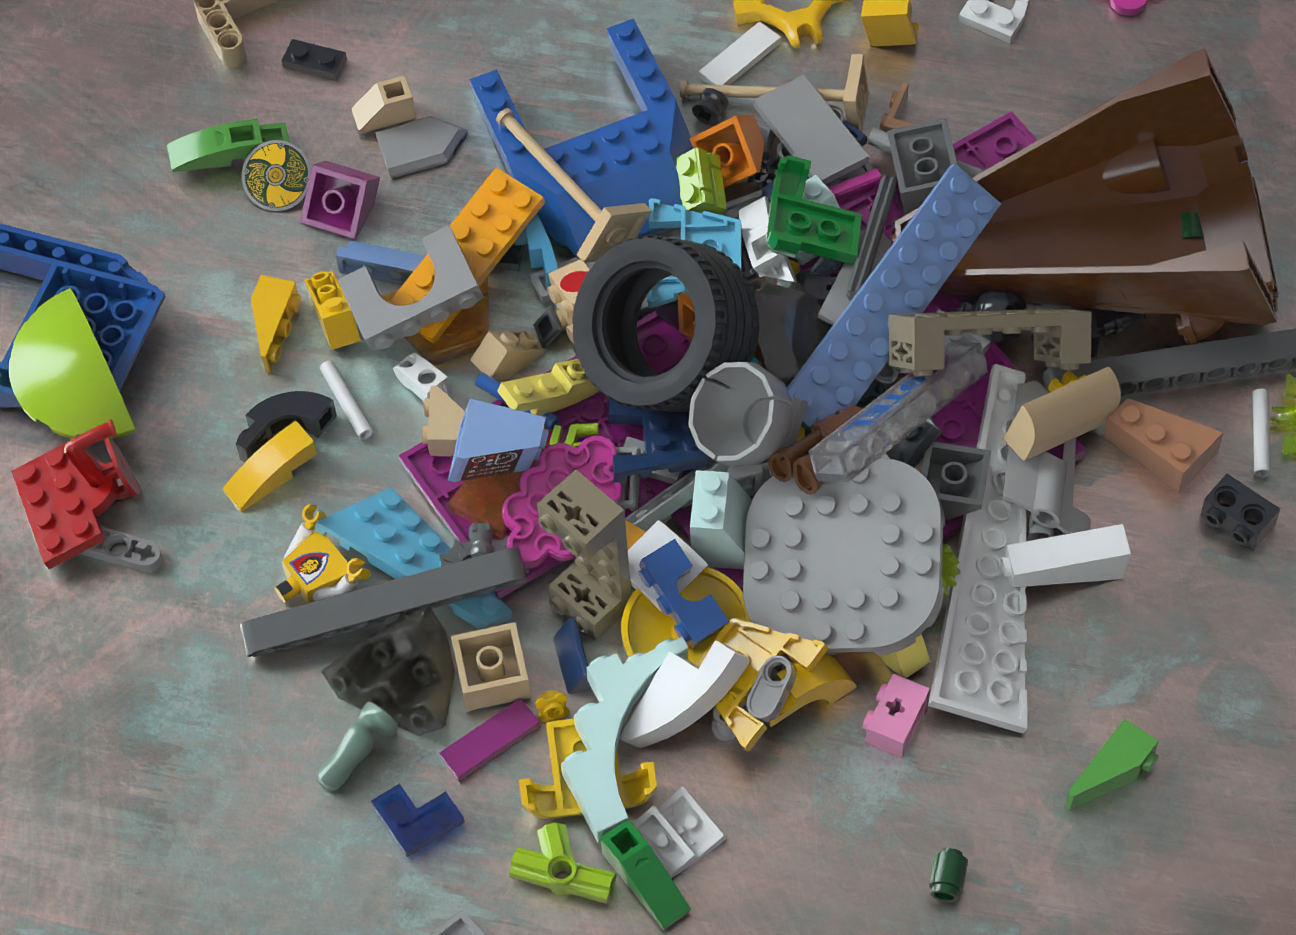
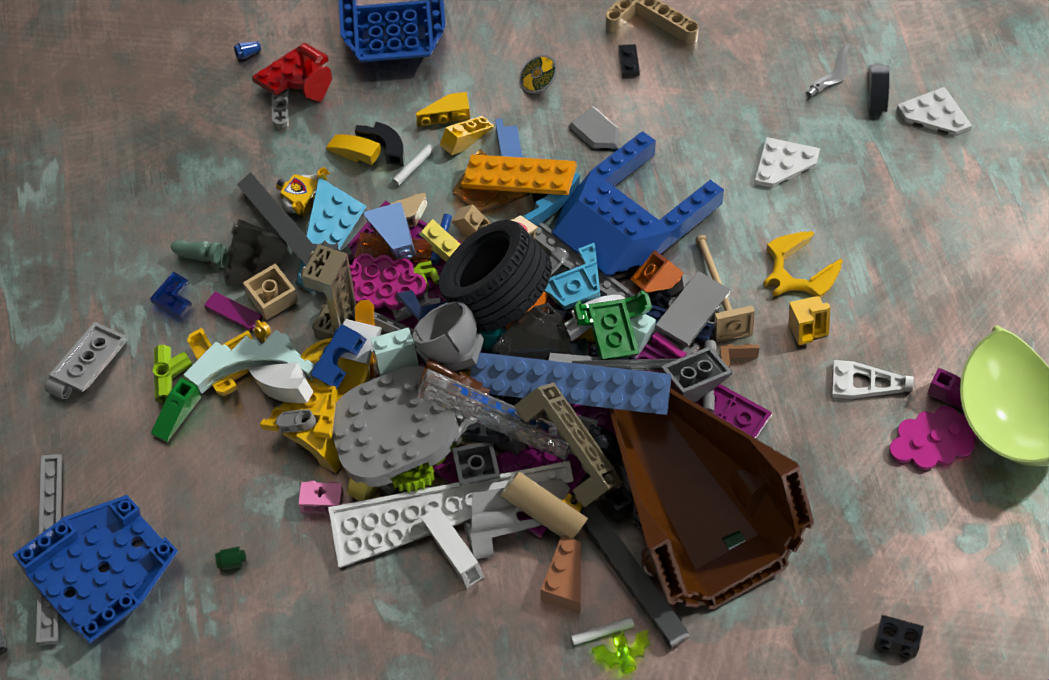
camera: 65 degrees right, 0 degrees up
lime brick [9,288,136,440] -> none
bright green slope [167,119,290,172] -> none
magenta slope [300,161,380,239] -> none
light grey arch [337,225,484,352] -> none
tan slope [352,75,416,134] -> none
white leg [393,352,453,403] -> none
tan tile [496,108,652,263] -> none
dark blue slope [553,617,591,694] -> none
white slope [632,786,727,878] -> none
lime brick [676,148,727,215] -> none
black wheel [692,88,729,126] -> none
white tile [699,21,781,85] -> none
bright green slope [1065,719,1159,811] -> none
black brick [1200,473,1281,551] -> none

